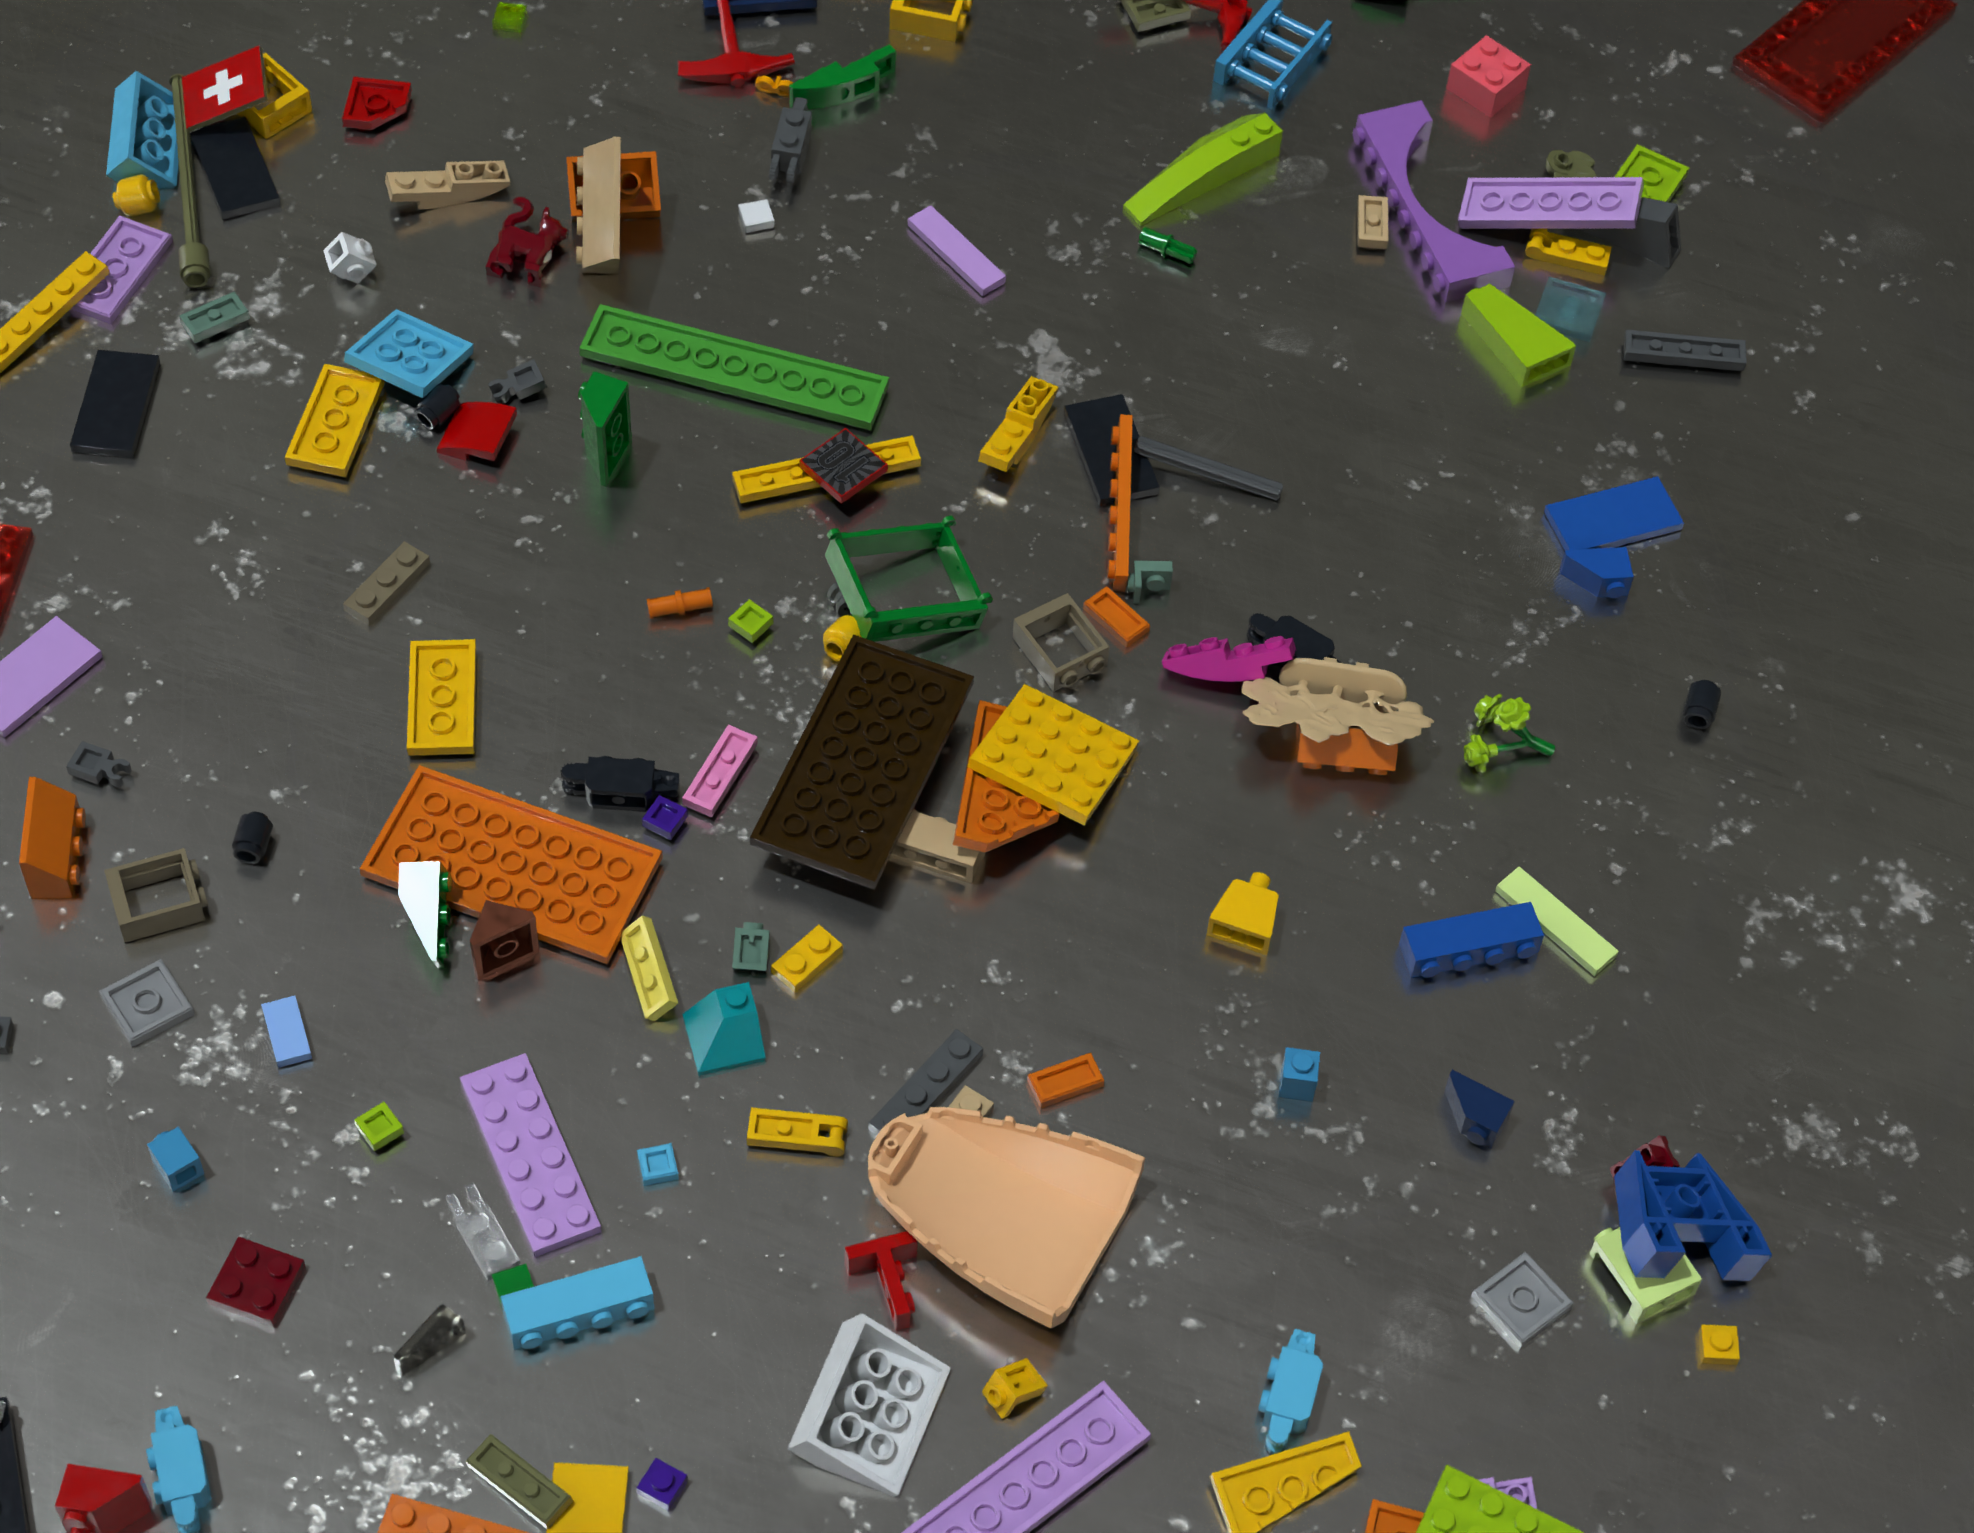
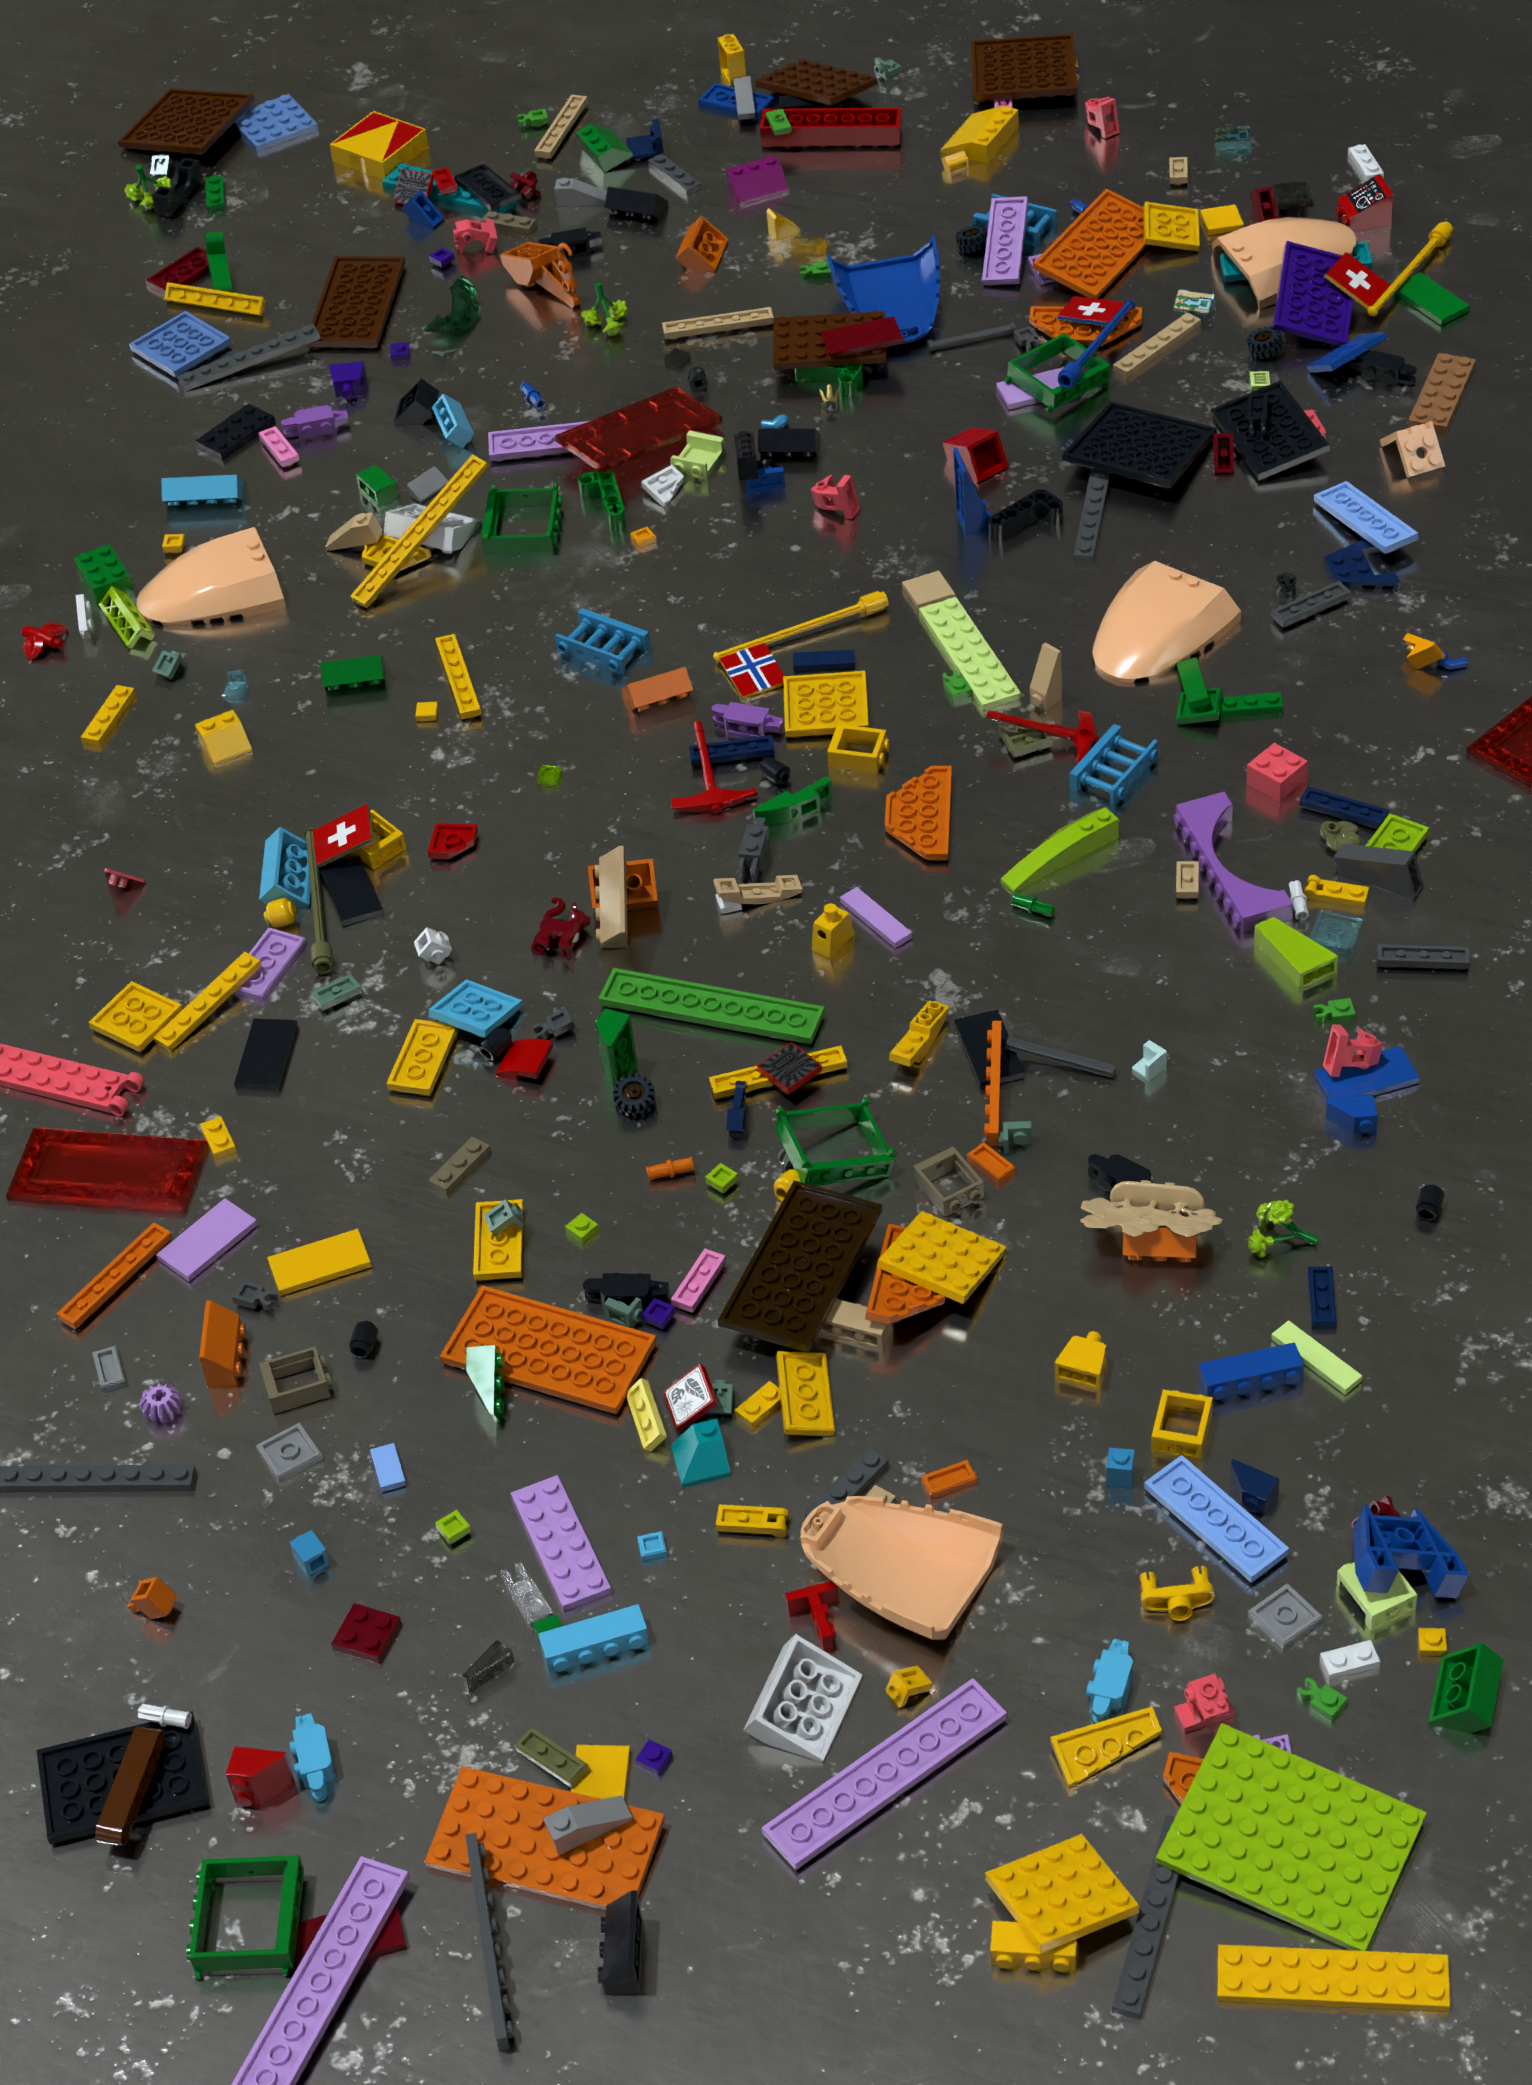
camera: 10 degrees right, 10 degrees down
tan slope [385,161,510,210] -> none
copper slope [470,900,540,980] -> none
light orange piece [755,76,793,97] -> none
dark pink slope [1162,636,1296,682] -> none
lavender plate [1458,177,1644,229] -> none
none -> yellow plate [200,1116,237,1160]
none -> yellow tile [267,1229,371,1296]
none -> sand green bracket [483,1199,525,1236]
none -> lime plate [565,1213,599,1244]
none -> sand green bracket [604,1297,644,1328]
none -> black wheel [613,1073,655,1118]
none -> tile [663,1364,719,1432]
none -> tan slope [713,875,803,904]
none -> dark blue piece [726,1081,747,1133]
none -> black brick [759,757,790,785]
none -> yellow tile [776,1351,835,1436]
none -> yellow torso [812,903,855,959]
none -> orange plate [885,766,952,860]
none -> light aqua panel [1132,1040,1167,1082]
none -> yellow connector [1139,1566,1215,1621]
none -> light blue plate [1144,1455,1289,1583]
none -> yellow window [1151,1389,1213,1460]
none -> coral tile [1174,1673,1235,1734]
none -> white axle [1289,880,1309,921]
none -> bright green plate [1297,1678,1348,1722]
none -> dark blue plate [1299,786,1389,829]
none -> dark blue tile [1308,1266,1337,1329]
none -> bright green plate [1313,998,1356,1023]
none -> white plate [1320,1640,1380,1681]
none -> coral tile [1323,1024,1383,1077]
none -> green slope [1428,1642,1503,1733]

